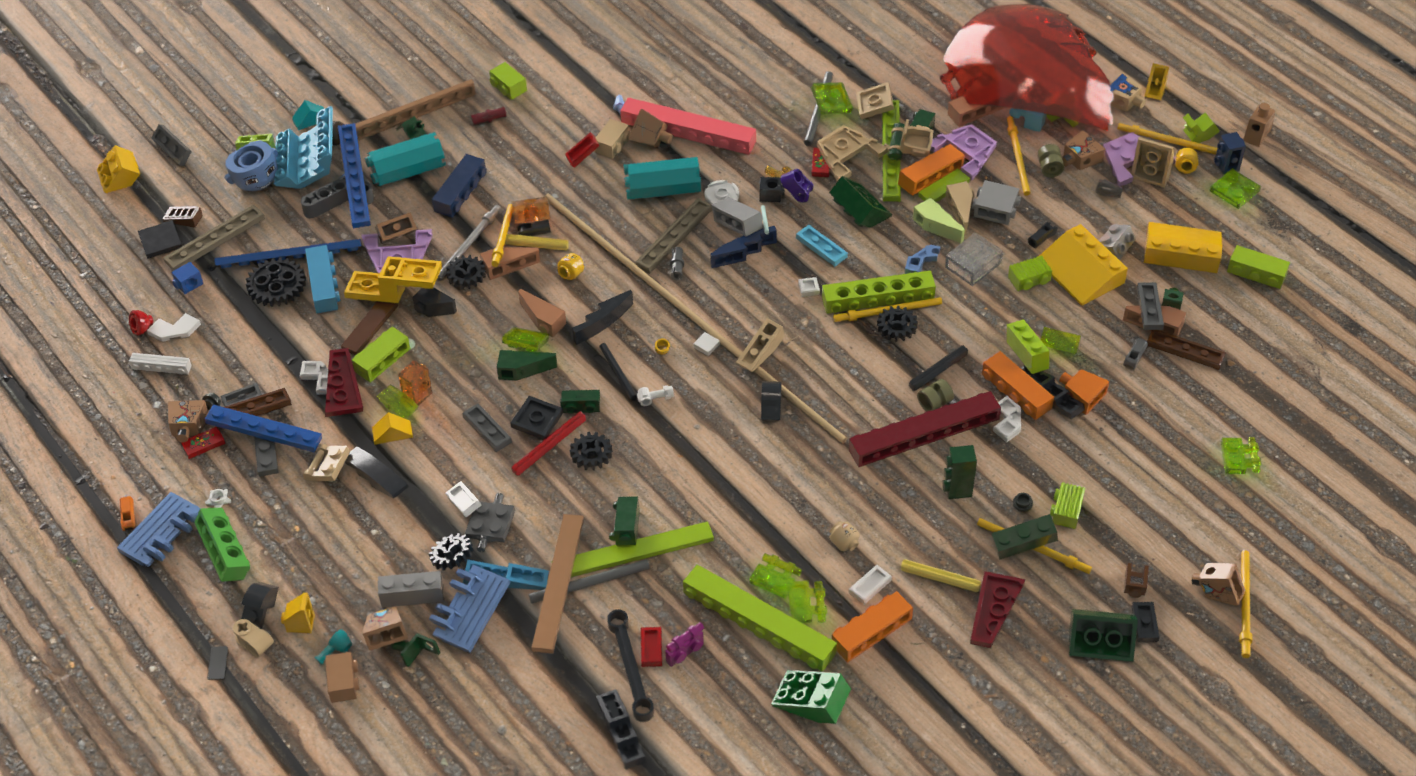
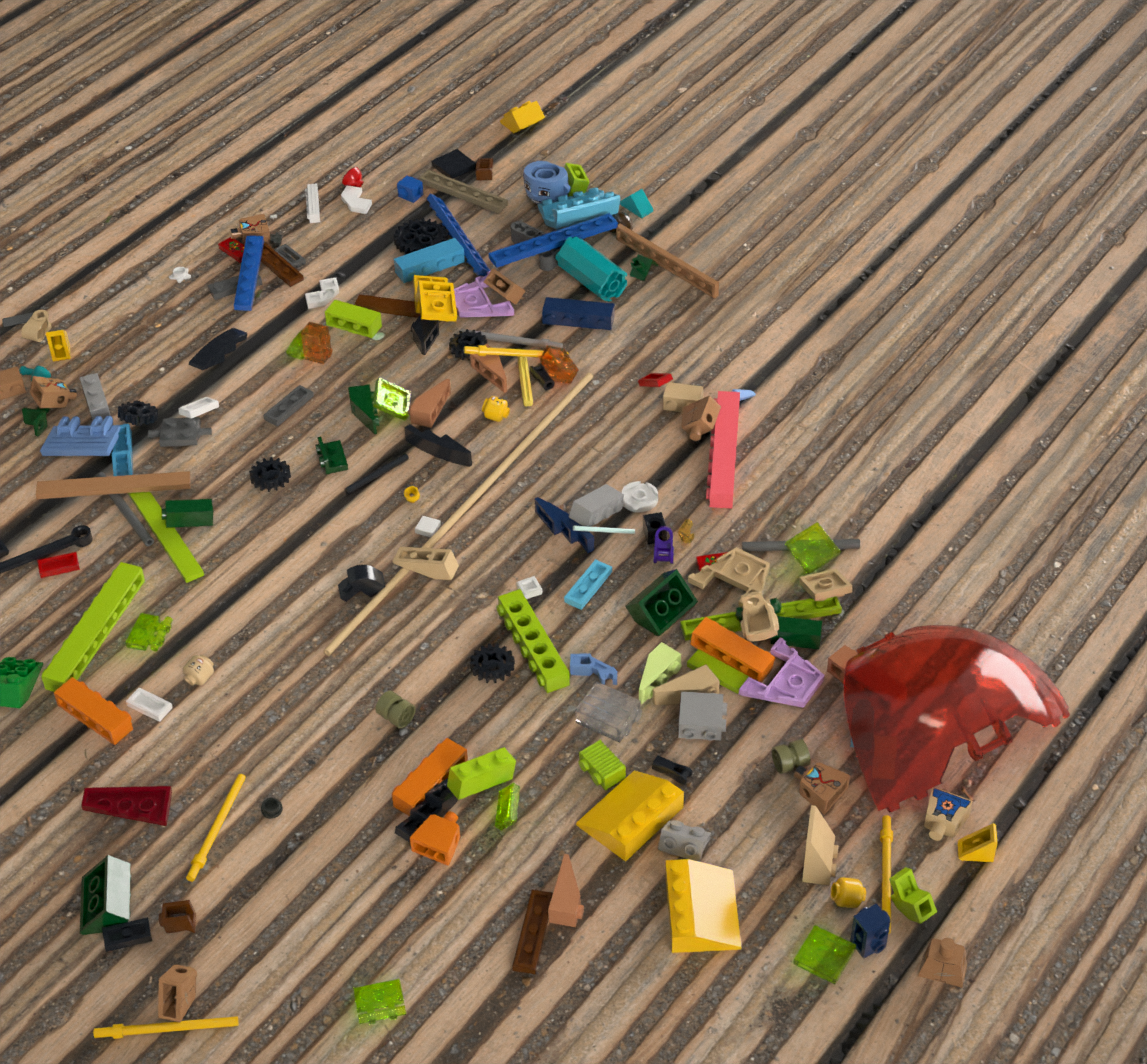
camera: 75 degrees right, 5 degrees down
medium blue hinge [117,492,200,567] -> none
orange bar [119,496,136,531] -> none
dark grey plate [151,124,192,166] -> none
bright green brick [194,508,250,581] -> none
black brick [241,582,279,629] -> none
tan plate [303,443,350,481] -> none
dark red wing [325,348,363,417] -> none
yellow slope [372,412,413,445] -> none
dark red pin [471,106,507,125] -> none
lime brick [489,62,527,100] -> none
black plate [510,396,563,440] -> none
red axle [511,411,586,476] -> none
teal brick [623,157,701,200] -> none
dark tan tile [635,198,712,274] -> none
white bar [637,385,674,406] -> none
magenta plate [665,622,704,667] -> none
dark grey pin [670,247,684,280] -> none
clear neon green plate [787,581,828,623] -> none
yellow bar [833,297,942,322] -> none
dark red brick [849,391,1001,468] -> none
light yellow axle [901,559,981,592] -> none
black axle [908,345,968,391] -> none
dark green brick [942,445,977,499] -> none
dark green brick [991,514,1058,560] -> none
white tile [993,396,1021,443] -> none
yellow bar [1007,116,1031,196] -> none
lime brick [1050,482,1085,529] -> none
clear smoke cone [1095,179,1123,198] -> none
lavender wing [1103,132,1175,187] -> none
dark grey bar [1123,338,1148,370] -> none
dark grey plate [1137,282,1164,330] -> none
dark green bracket [1162,287,1184,310] -> none
lime brick [1227,245,1290,289] -> none

